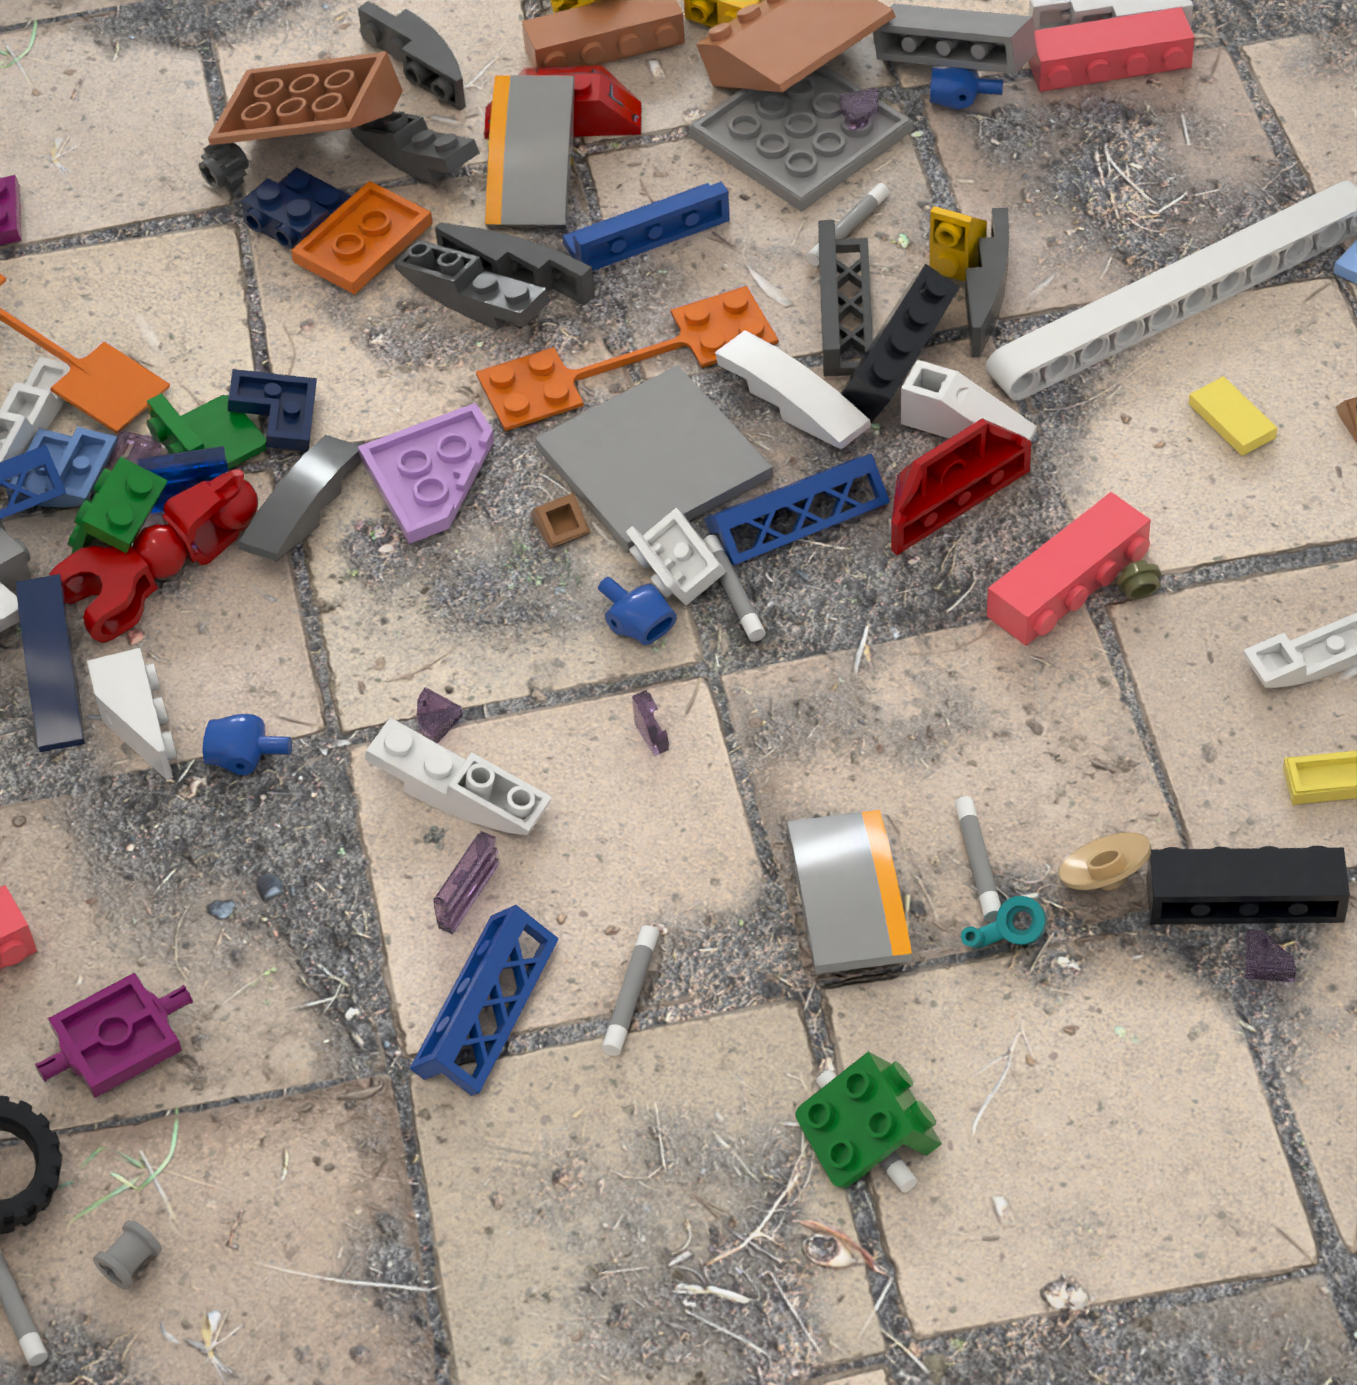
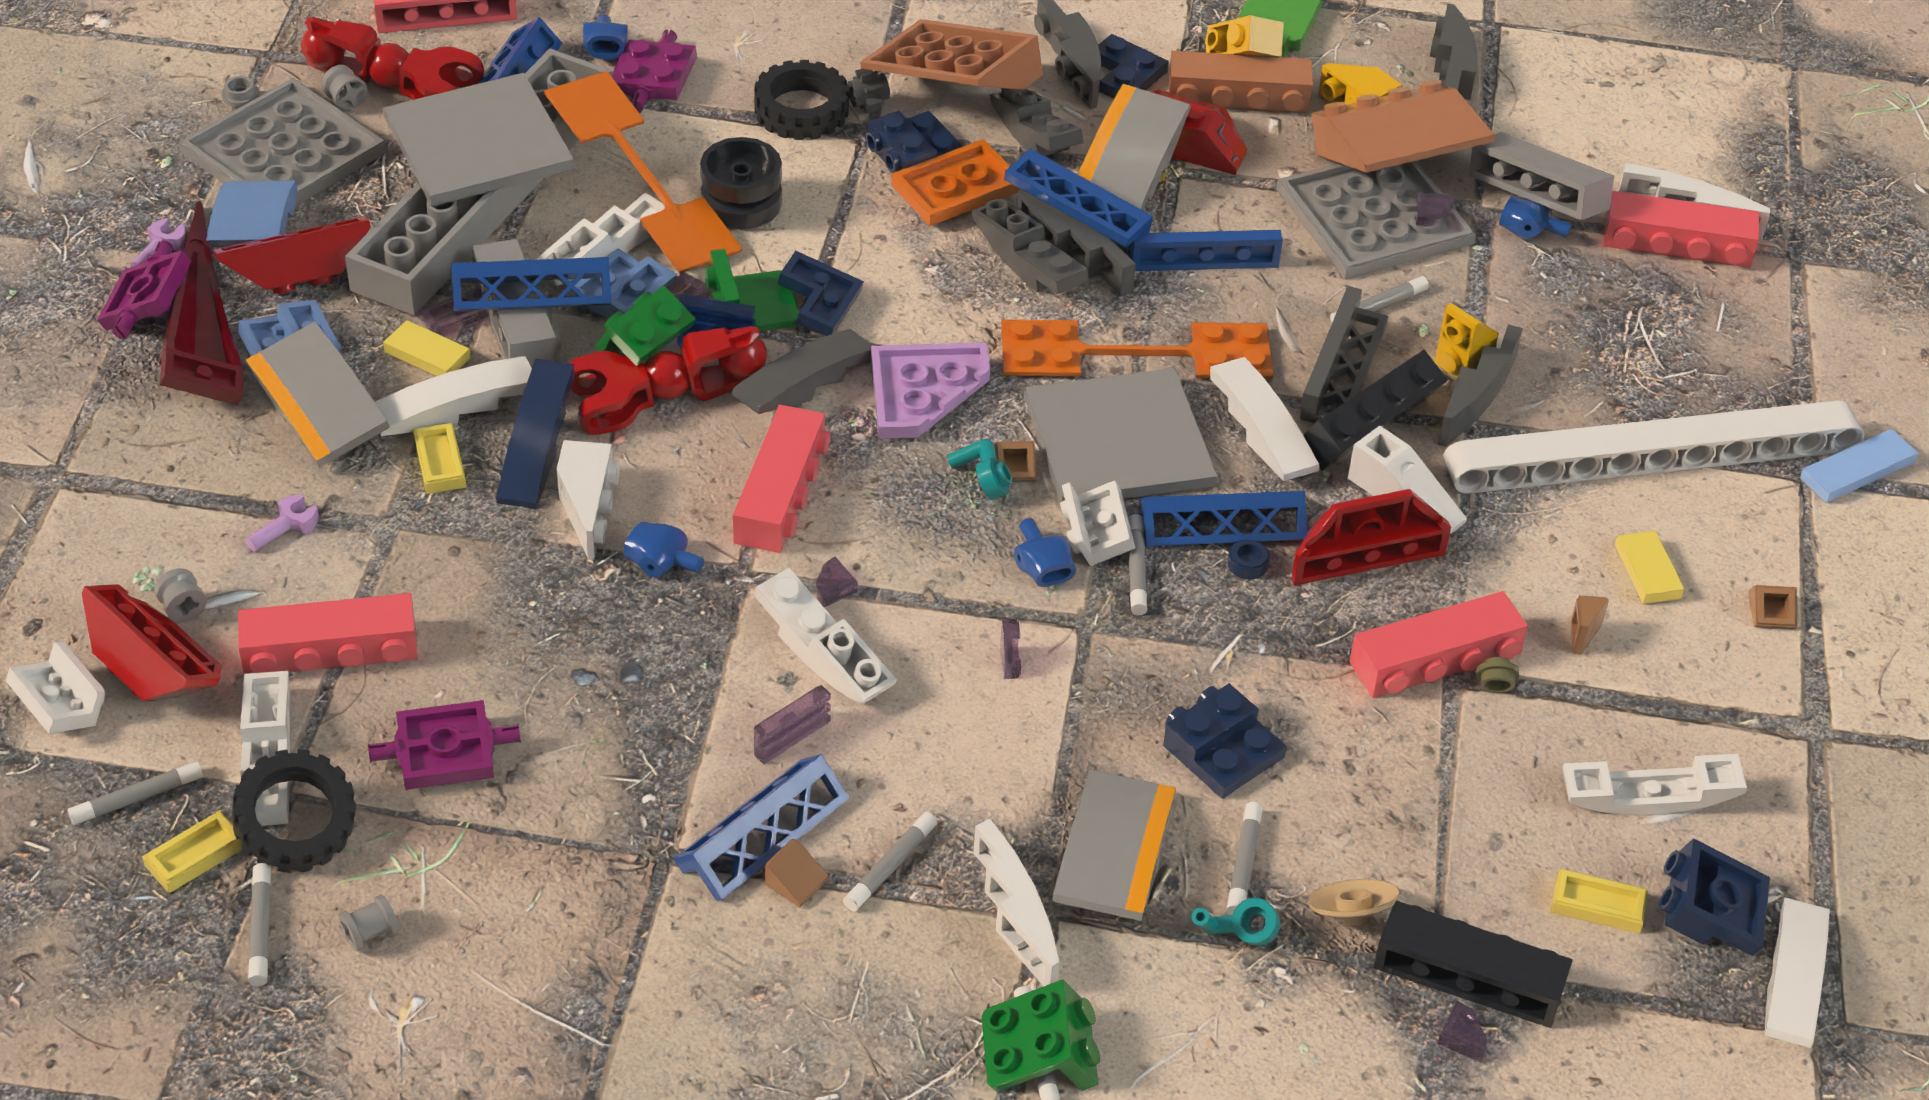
camera: 15 degrees right, 5 degrees down
none -> black wheel [700,137,782,229]
none -> coral brick [733,404,831,553]
none -> black tyre [754,60,849,140]
none -> medium nougat slope [765,838,829,907]
none -> teal plate [947,439,1012,500]
none -> white slope [973,819,1060,986]
none -> blue fence [1004,148,1153,248]
none -> dark blue plate [1098,34,1169,99]
none -> dark blue plate [1163,683,1287,799]
none -> dark blue tile [1227,540,1270,579]
none -> medium nougat slope [1570,595,1609,655]

